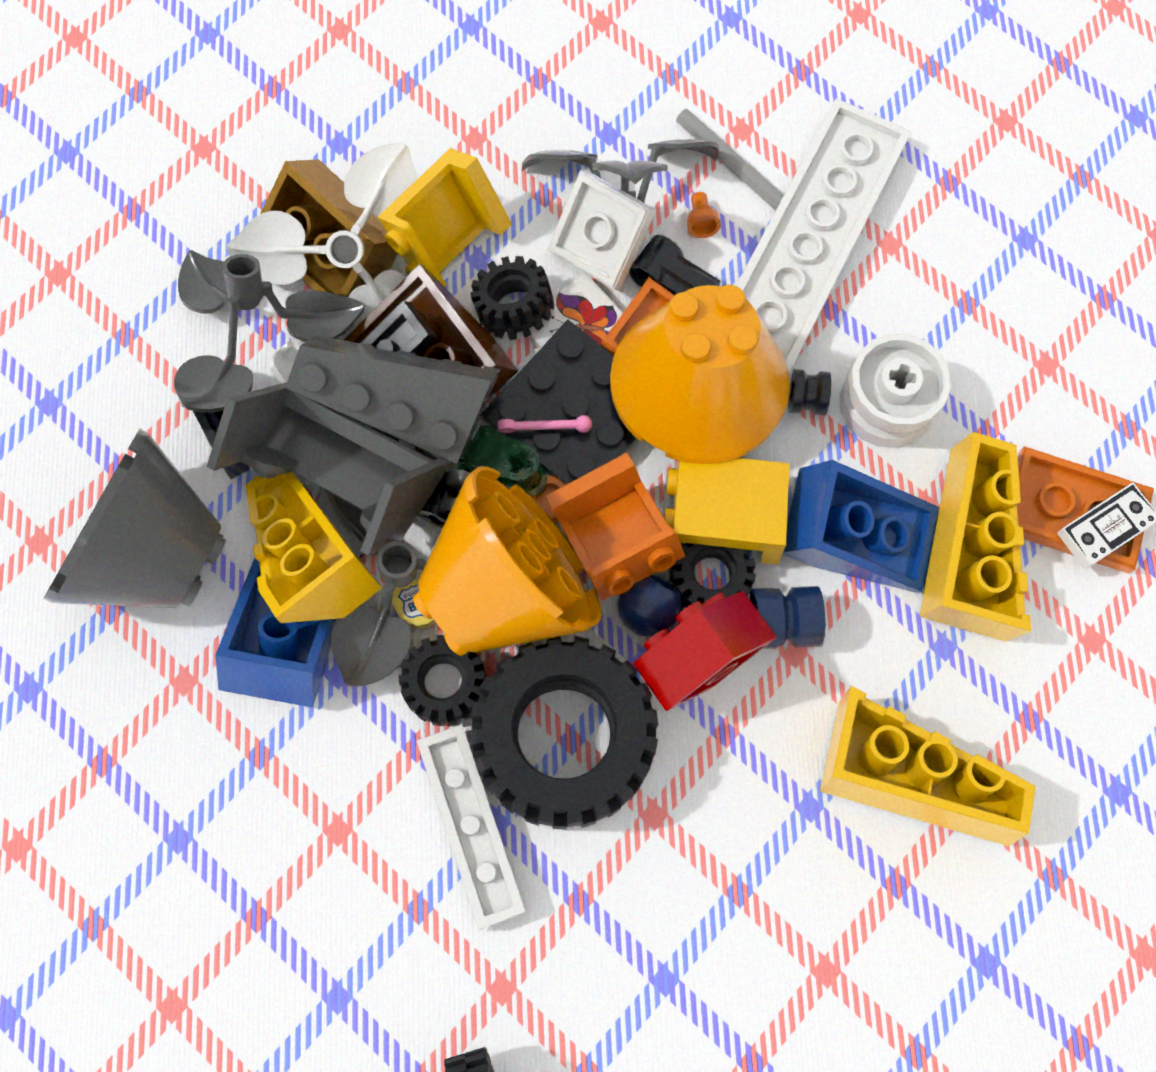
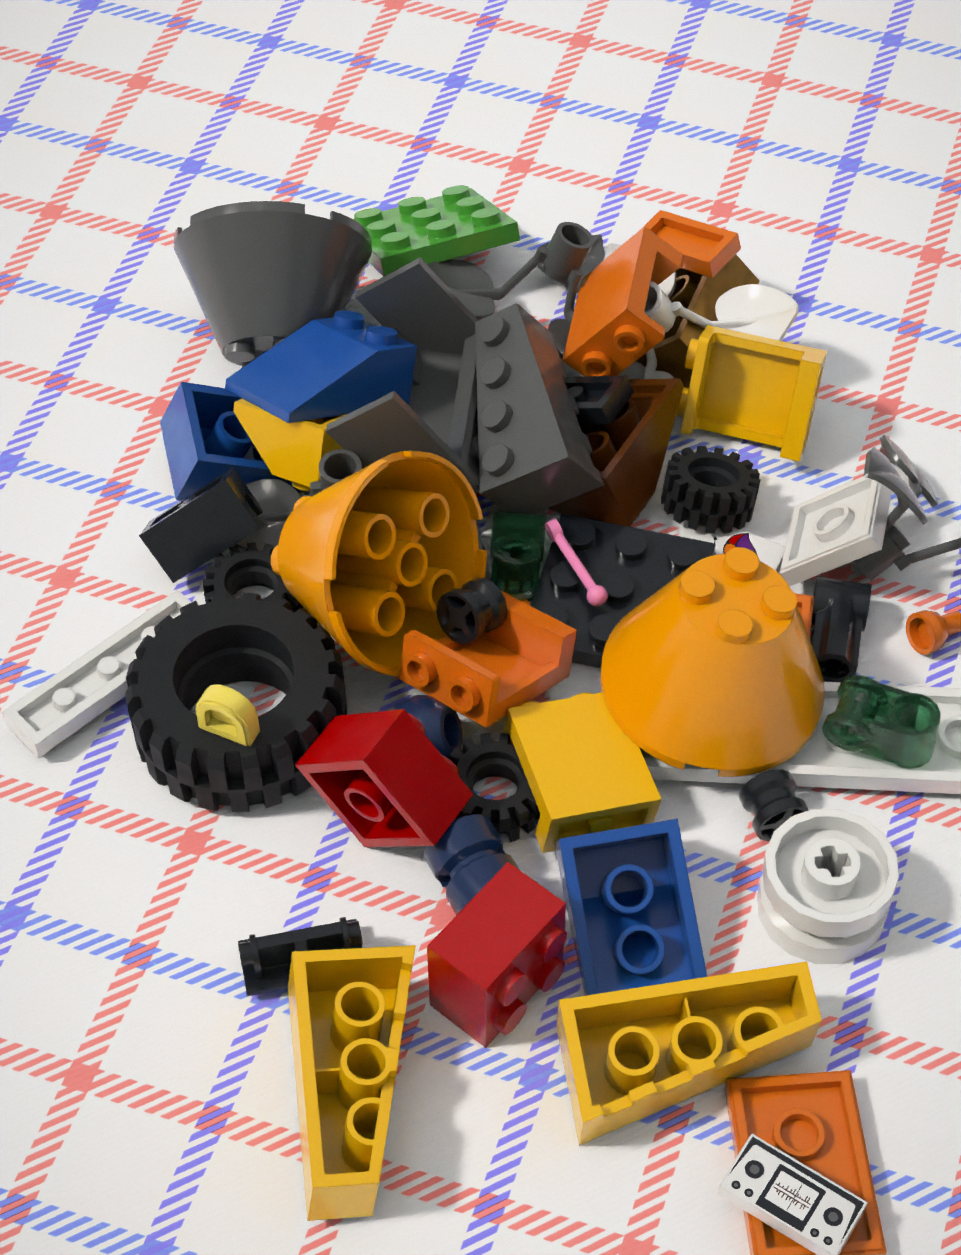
camera: 70 degrees right, 20 degrees down
none -> black hinge [139,466,263,583]
none -> light yellow tile [195,684,260,747]
none -> blue slope [225,311,417,423]
none -> black hinge [238,917,363,997]
none -> bright green plate [353,185,520,277]
none -> red brick [427,862,567,1048]
none -> black wheel [436,577,507,644]
none -> orange panel [562,226,683,376]
none -> orange tile [642,210,741,278]
none -> clear green piece [822,675,941,769]

